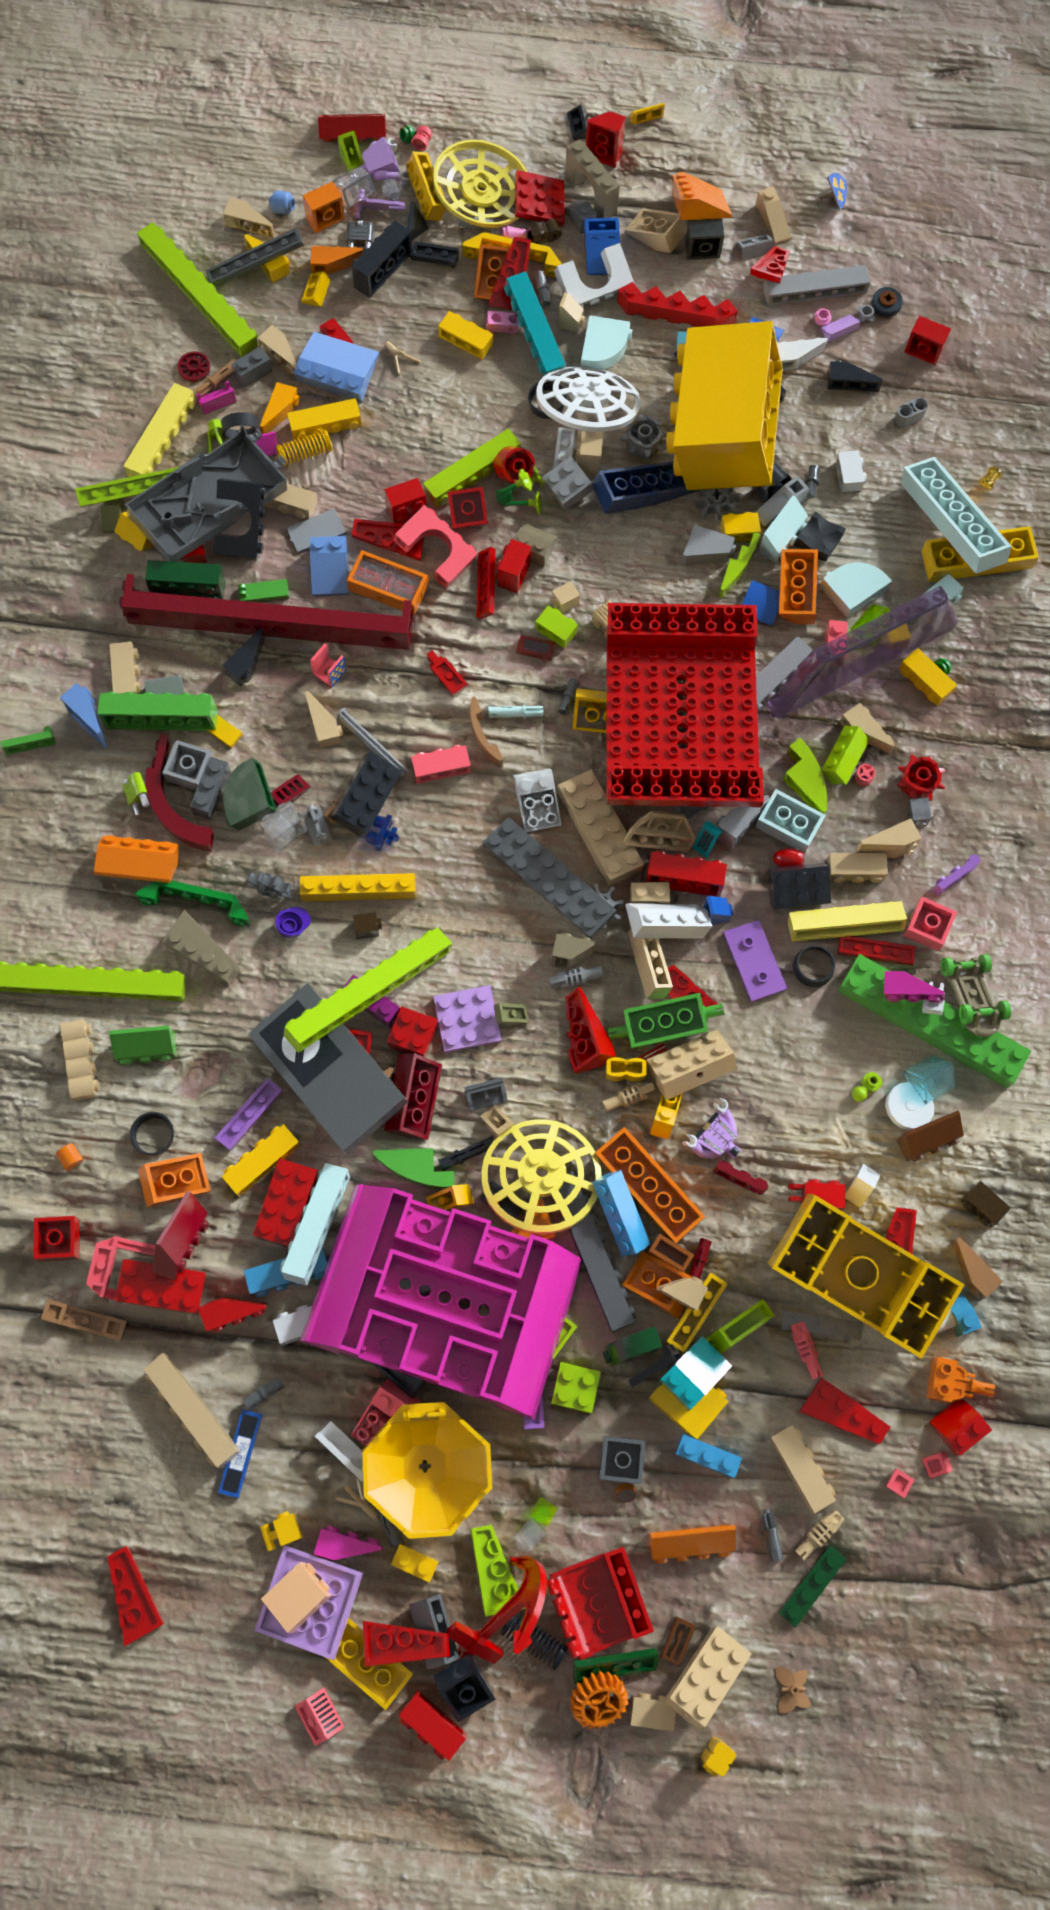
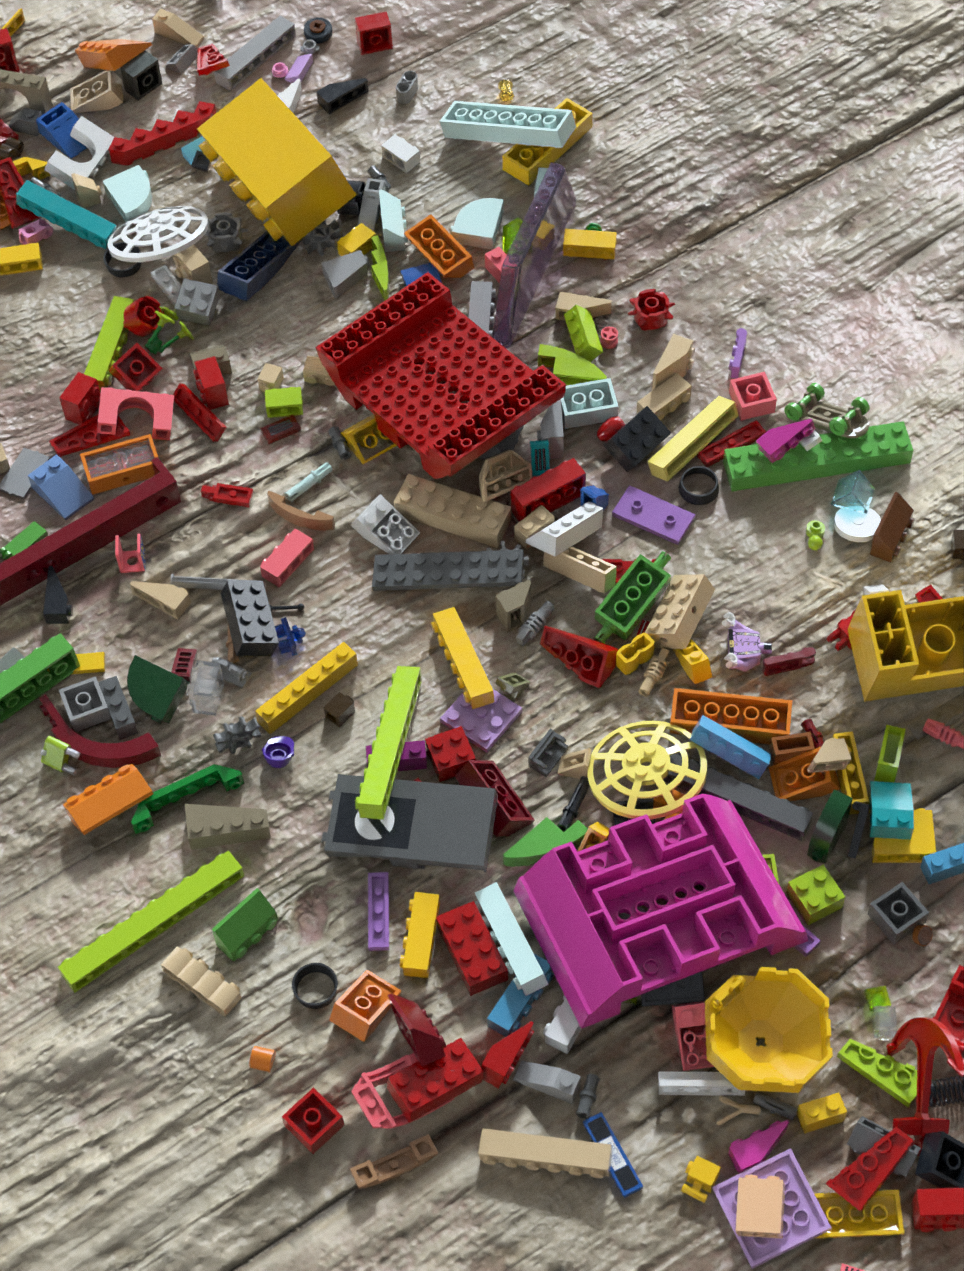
camera: 35 degrees left, 15 degrees down
black brick [795,511,846,562] -> none
flat silver brick [906,798,932,828] -> none
none -> black hinge [269,603,305,611]
none -> yellow brick [431,607,495,709]
none -> light grey slope [513,1061,581,1104]

